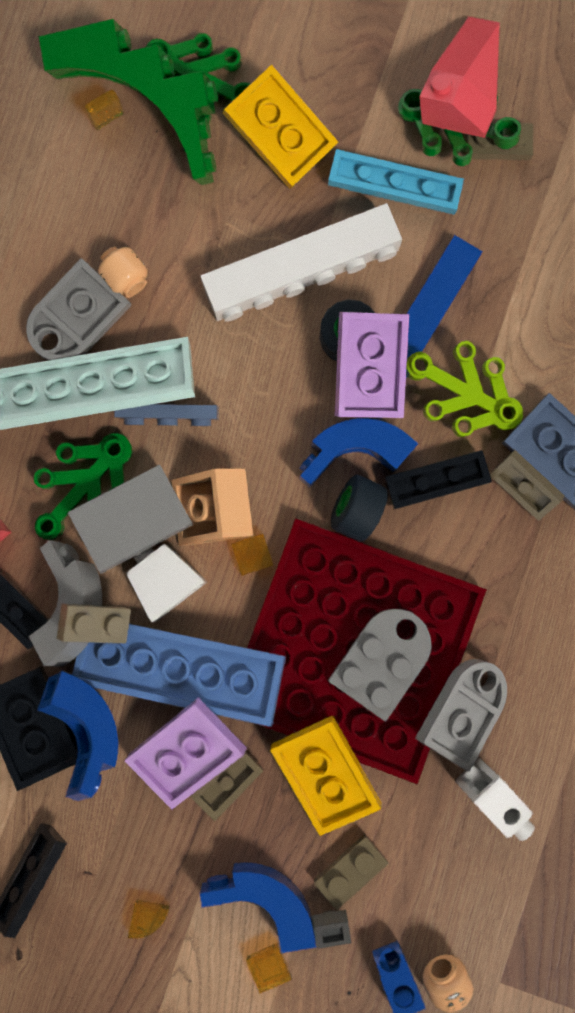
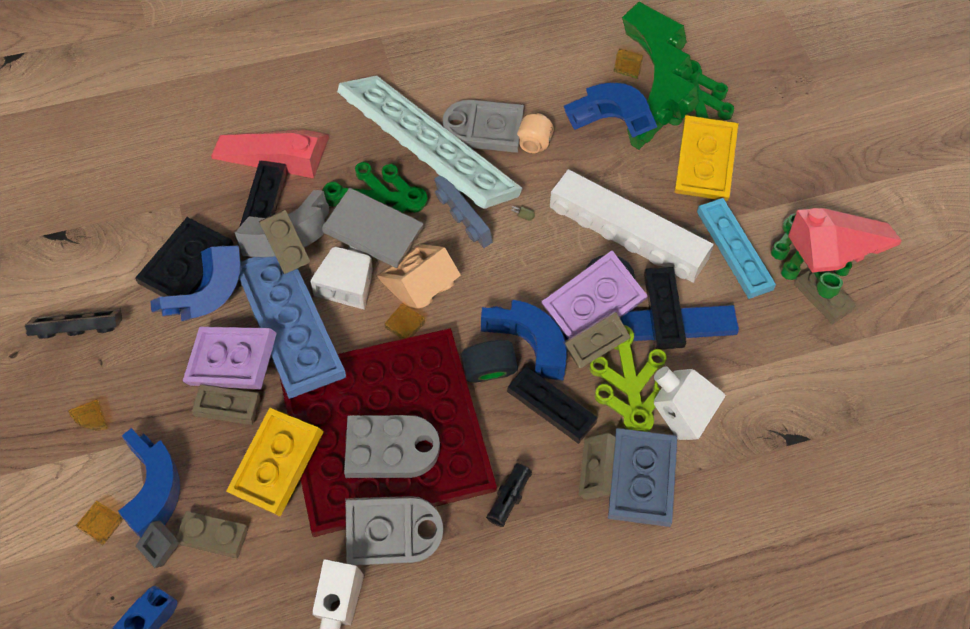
camera: 55 degrees right, 25 degrees down
none -> black pin [486,463,532,527]
none -> olive piece [511,206,535,221]
none -> dark tan plate [563,312,631,368]
none -> blue arch [564,83,657,138]
none -> black plate [644,267,686,349]
none -> white torso [654,366,726,440]

